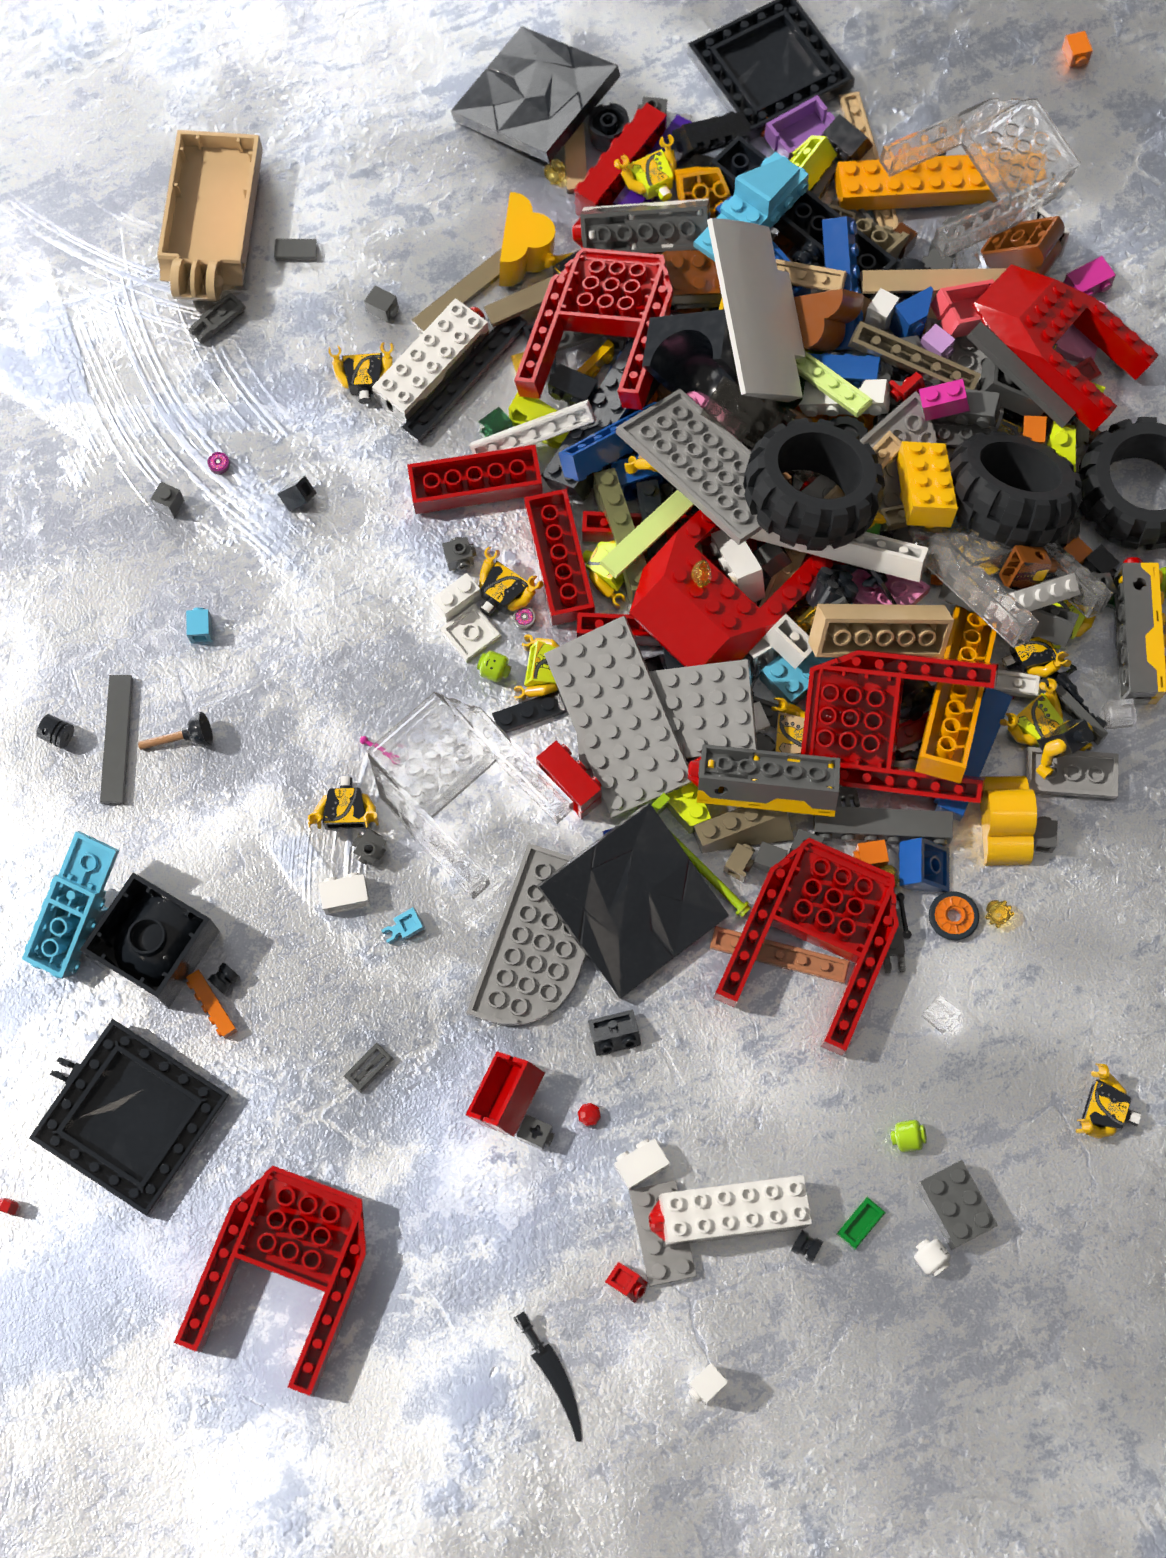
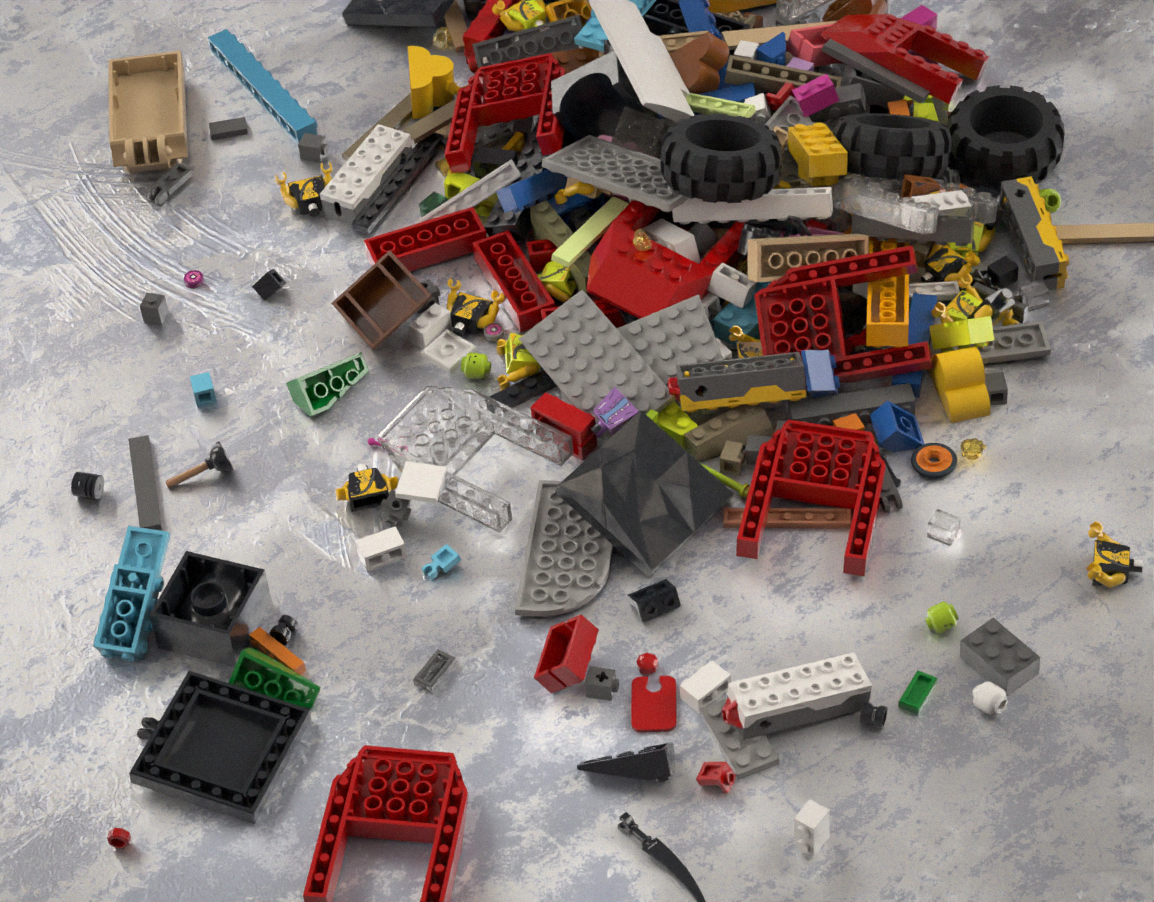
camera: 10 degrees left, 25 degrees down
none -> dark azure brick [208,29,318,144]
none -> green wedge [228,647,321,708]
none -> green wedge [286,352,369,417]
none -> reddish brown slope [331,250,433,351]
none -> white tile [395,461,447,503]
none -> black wedge [577,742,675,783]
none -> medium lavender torso [591,387,639,438]
none -> red piece [631,676,677,733]
none -> slope [801,350,840,398]
none -> neon yellow wedge [929,316,994,353]
none -> black brick [987,256,1019,289]

